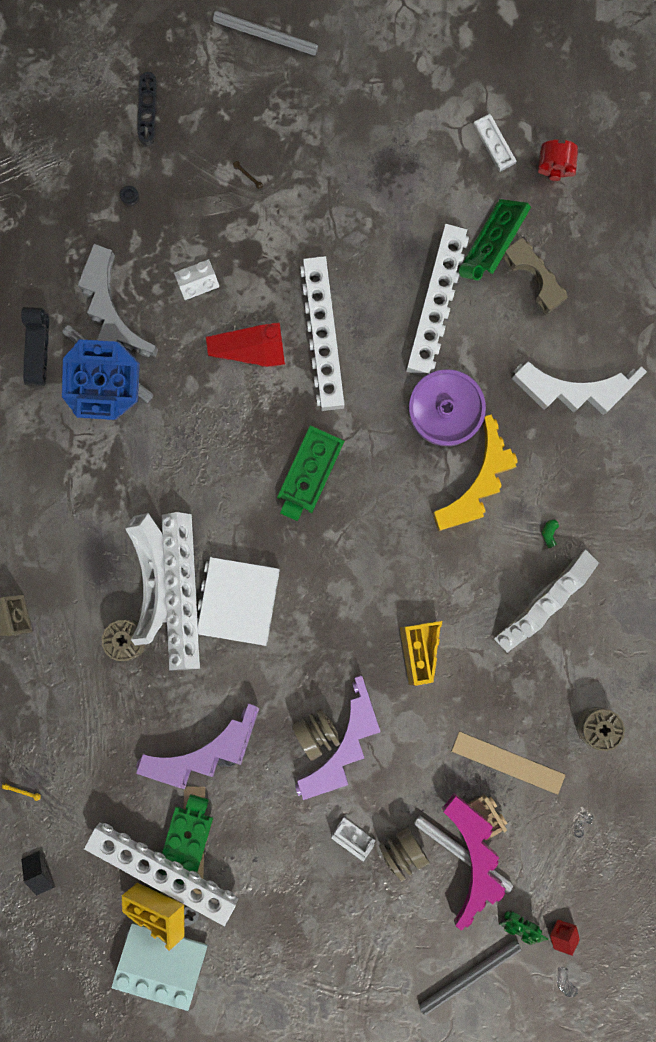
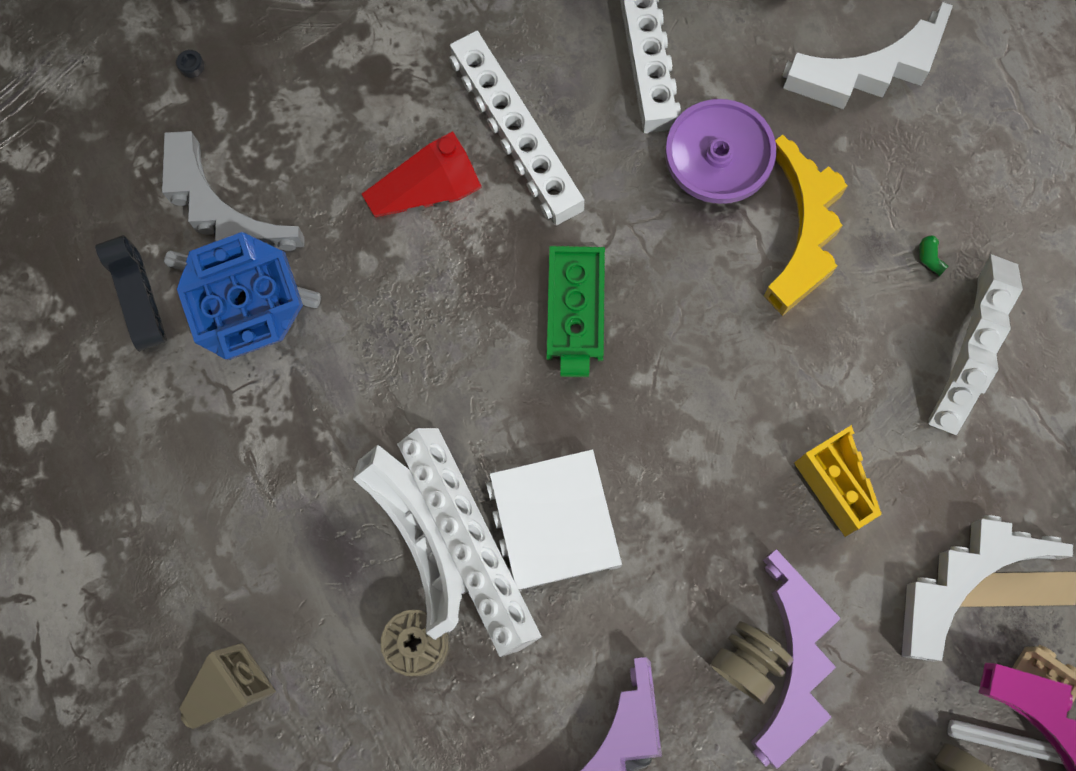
camera: 15 degrees left, 10 degrees down
white bracket [174,259,219,300] -> none
none -> white arch [902,515,1073,661]

